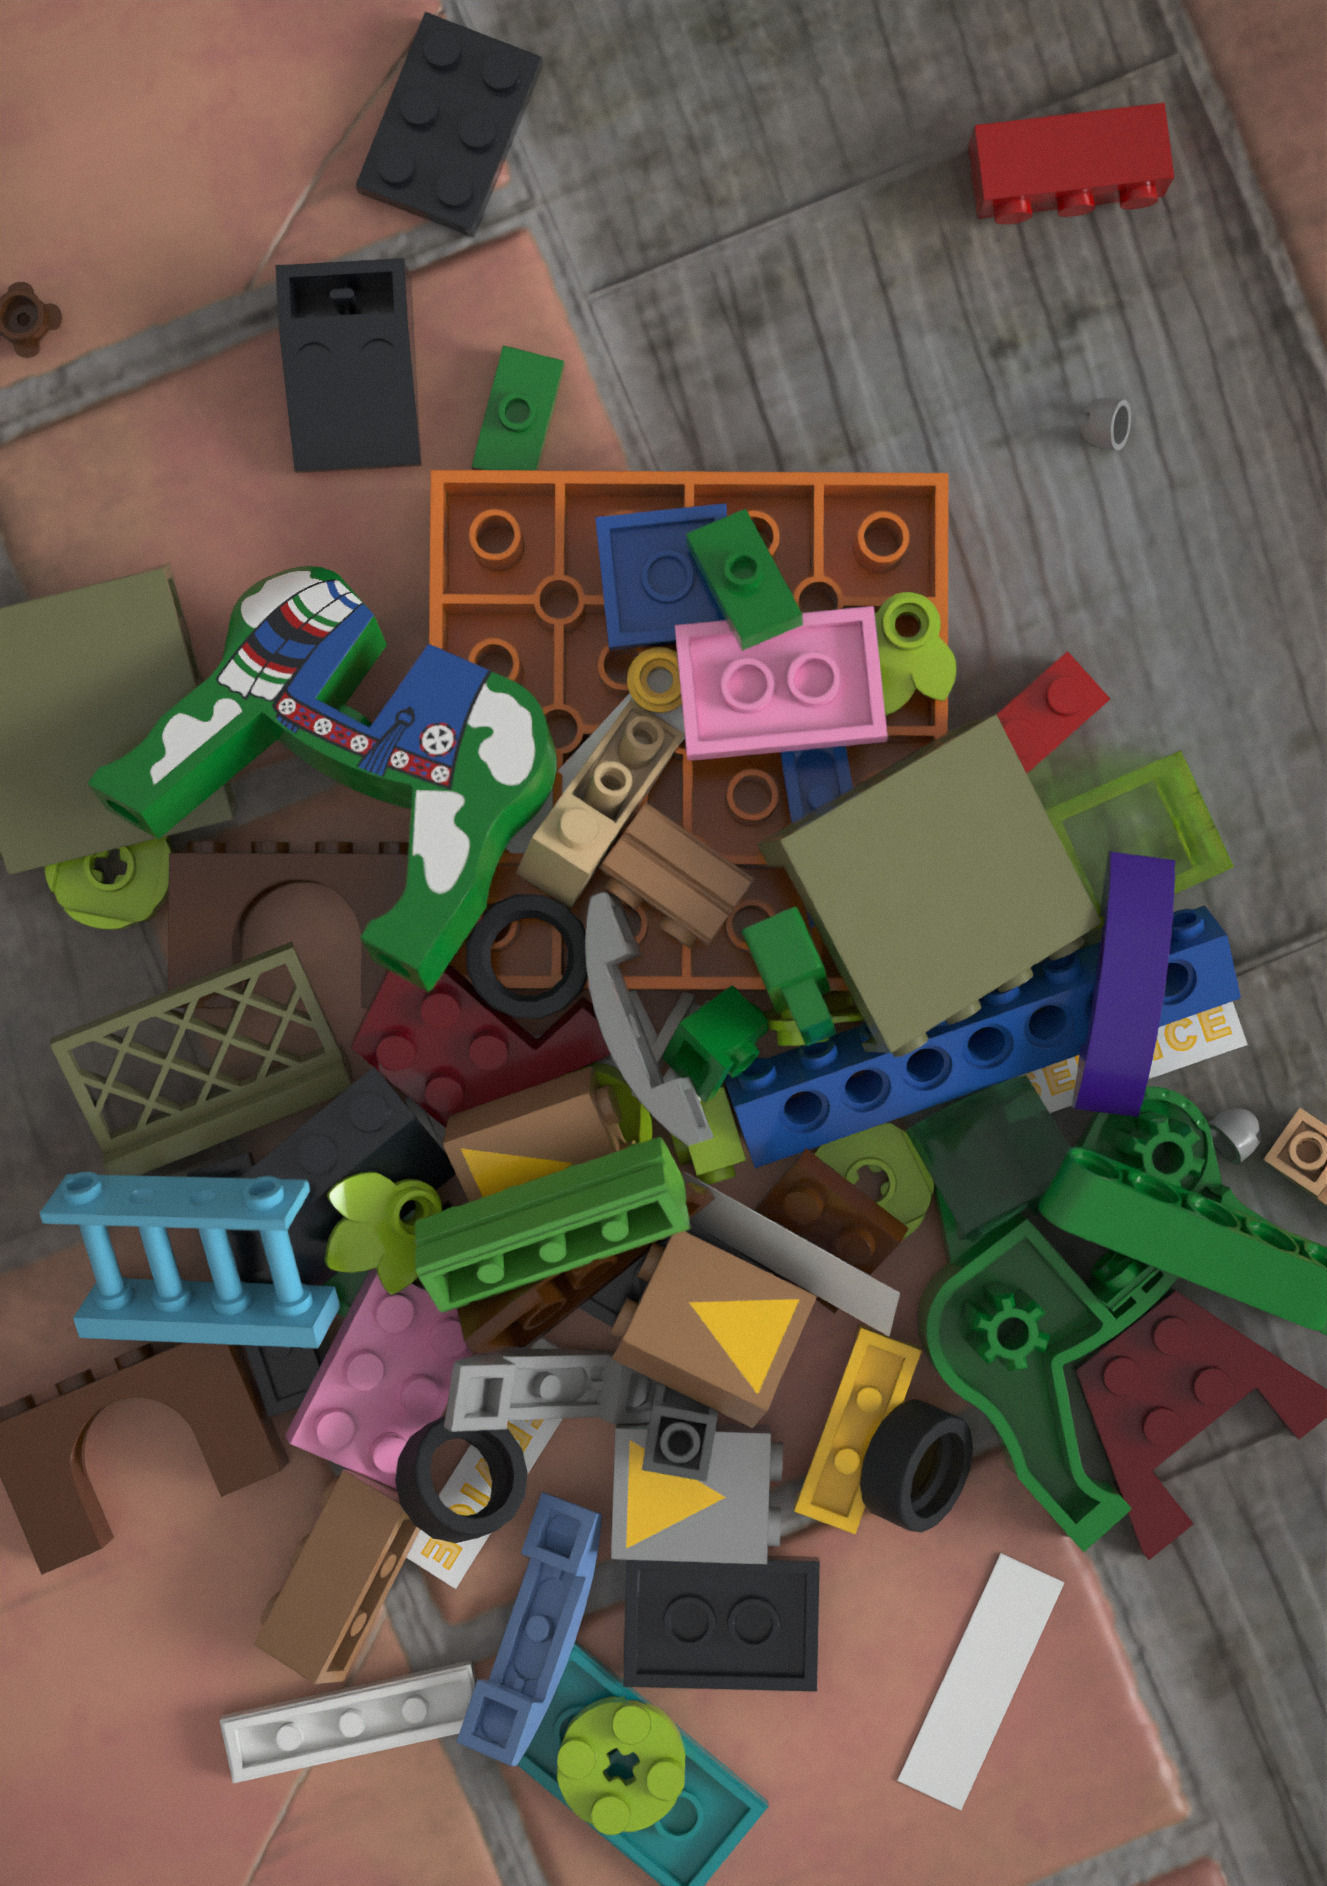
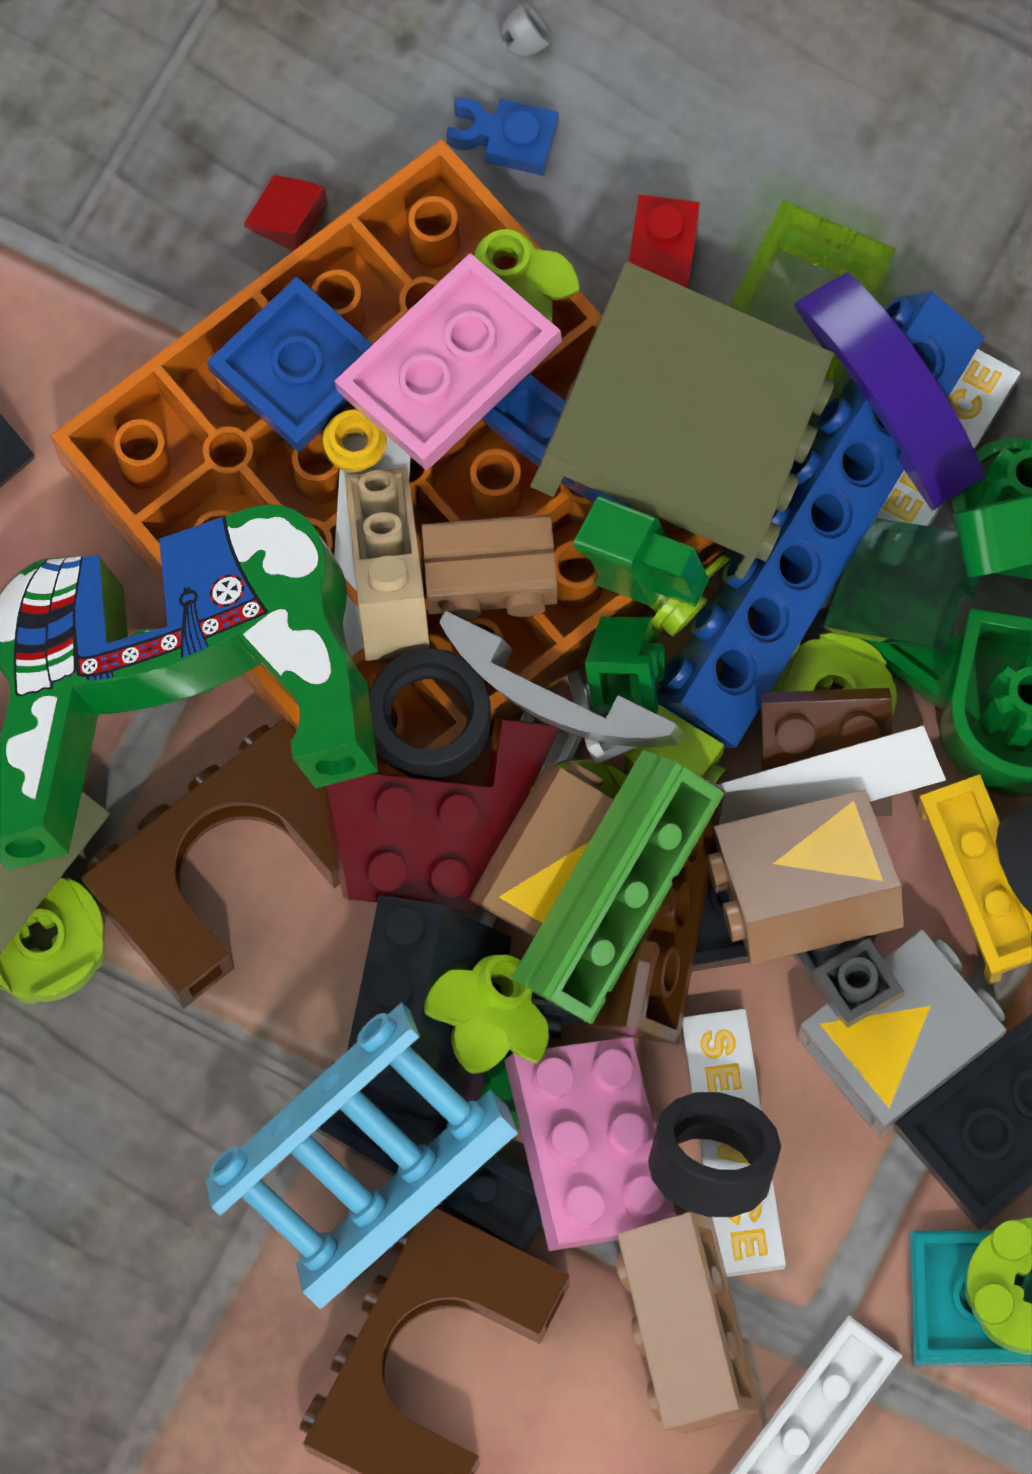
camera: 40 degrees left, 15 degrees down
olive fence [50,941,353,1176] -> none
light grey slope [444,1349,657,1432] -> none
medium blue slope [456,1492,602,1766] -> none
green plate [471,345,565,471] -> none
green plate [686,508,803,651] -> none
none -> red slope [244,174,327,251]
none -> blue plate [446,98,559,176]

